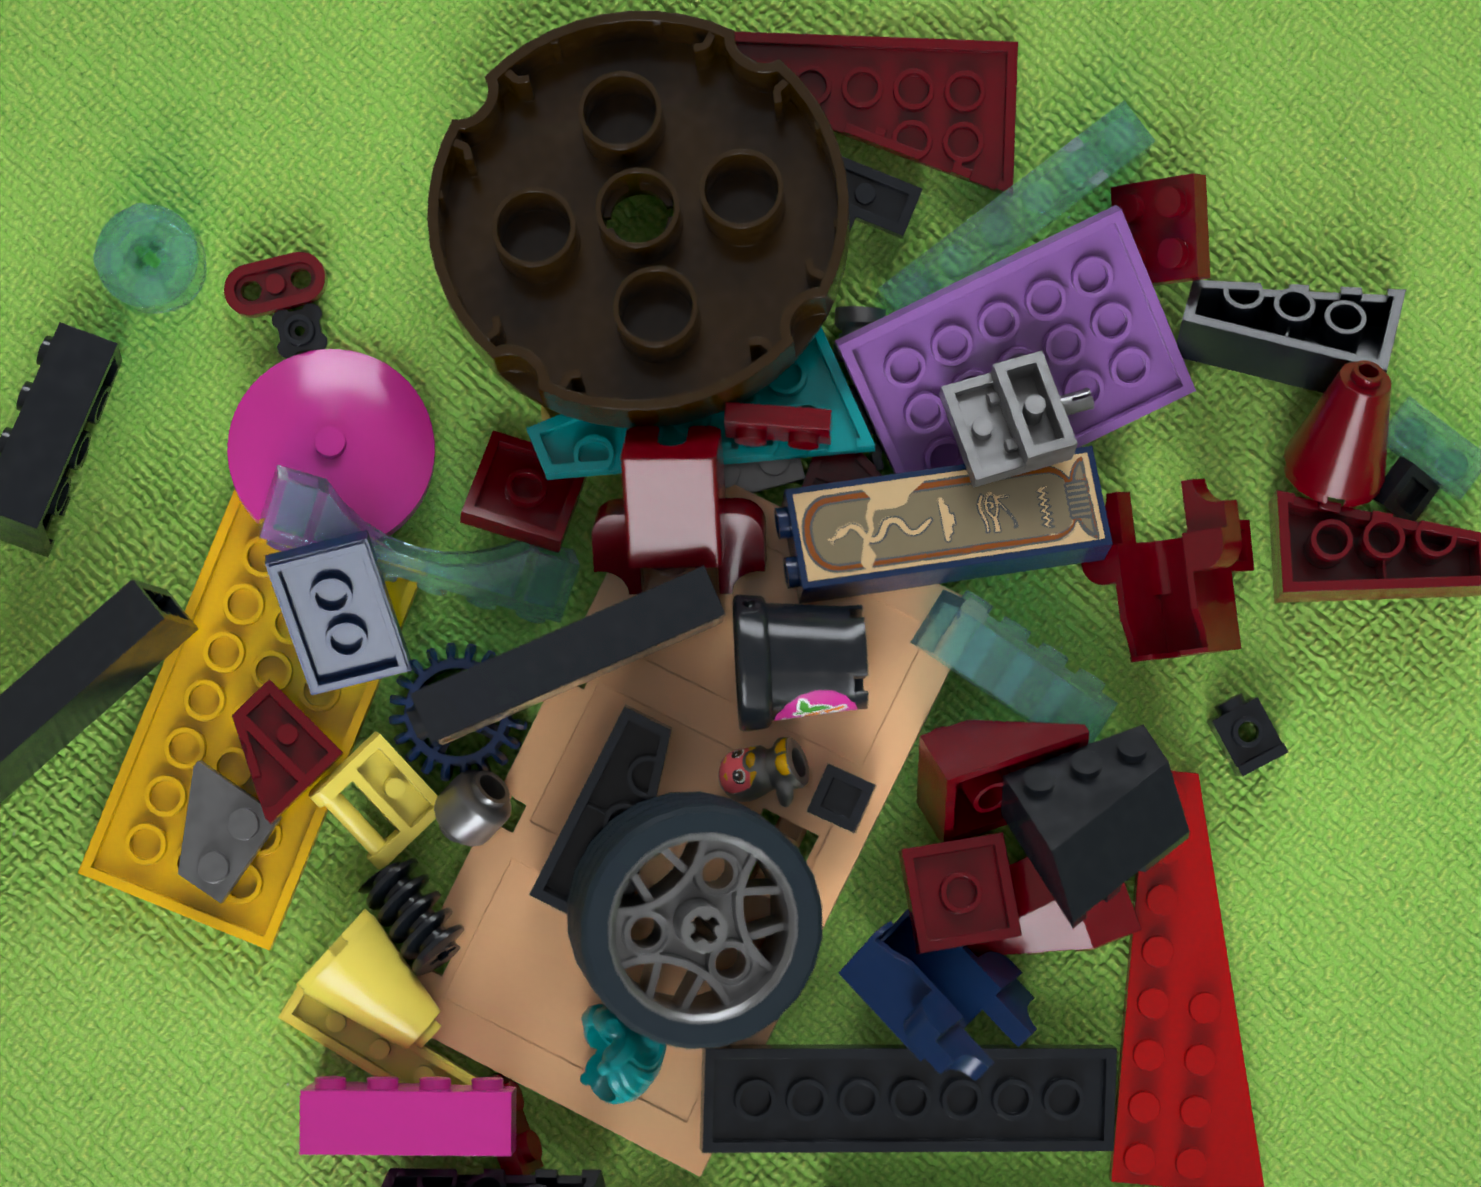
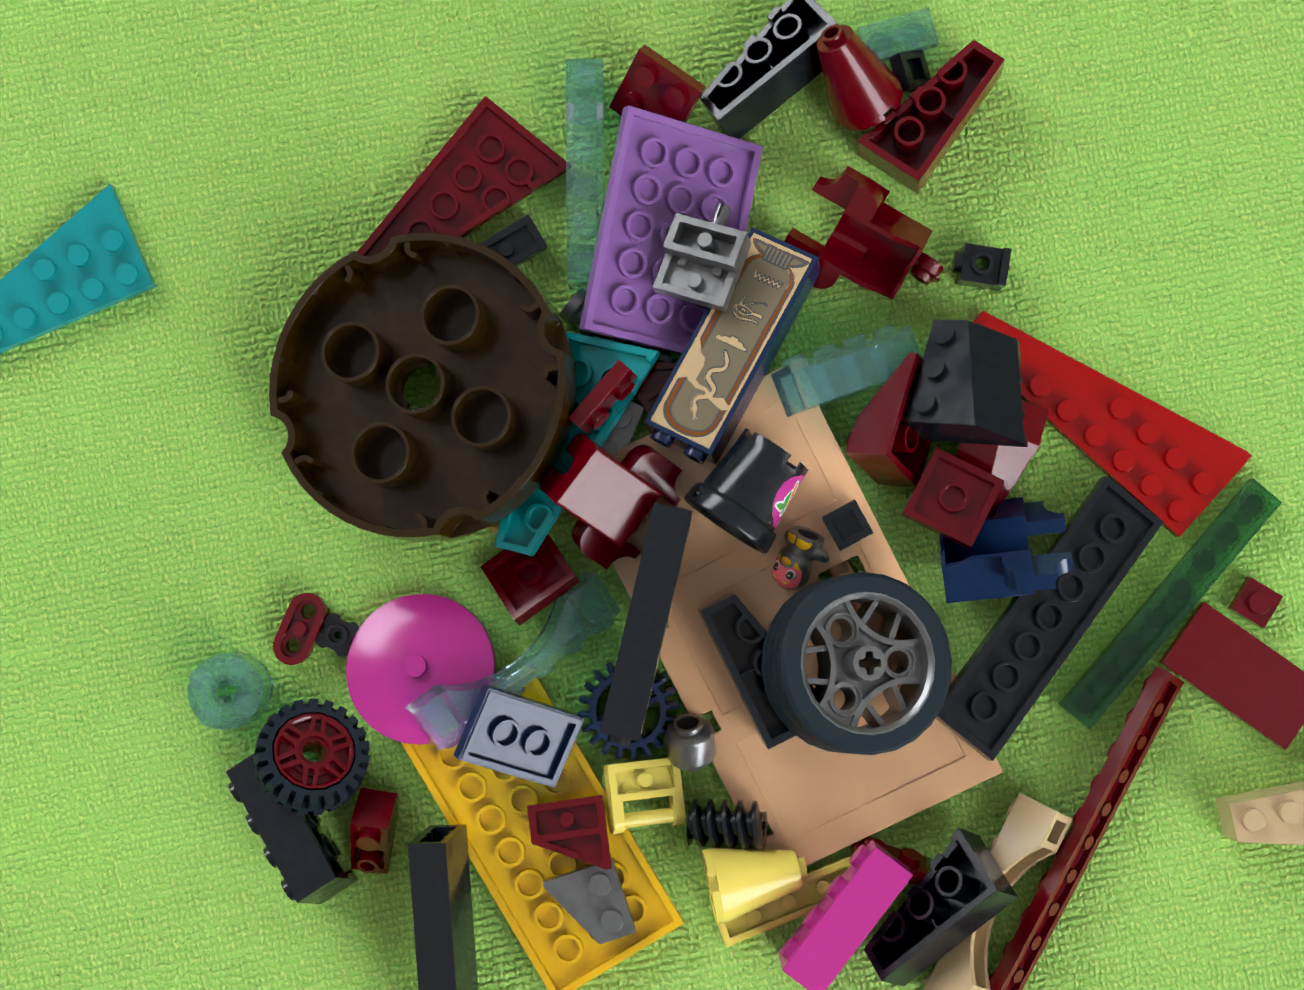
camera: 50 degrees left, 0 degrees up
teal hair [580,1003,667,1104] -> none
none -> wheel [253,699,370,816]
none -> dark red slope [350,788,398,874]
none -> dark red plate [909,252,944,285]

